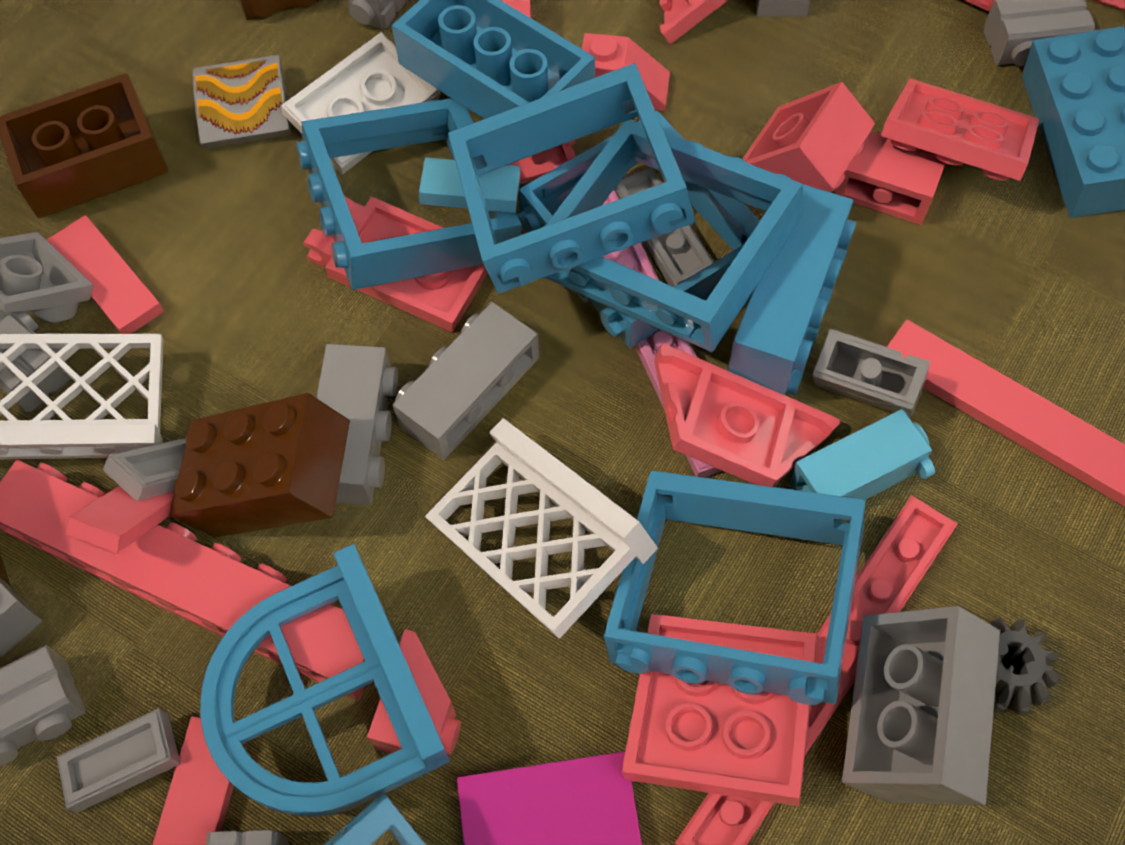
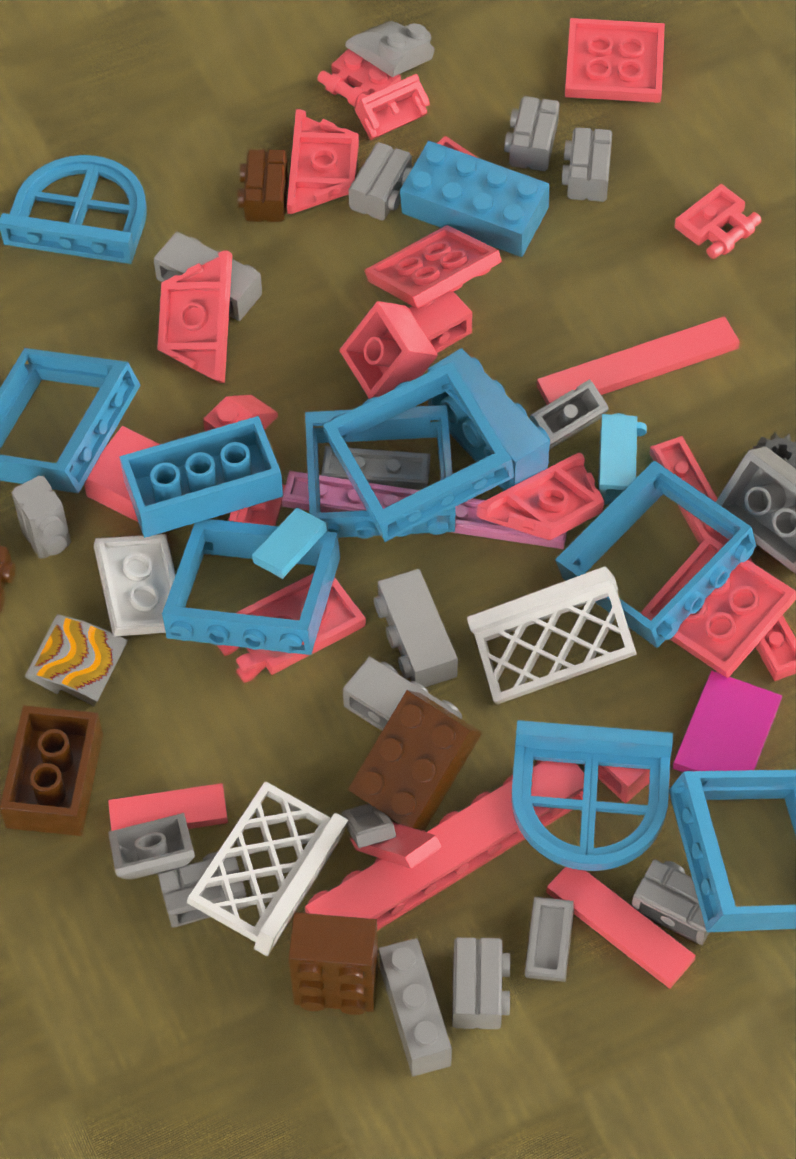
camera: 60 degrees left, 5 degrees down
dark azure window [448,63,696,294] -> none

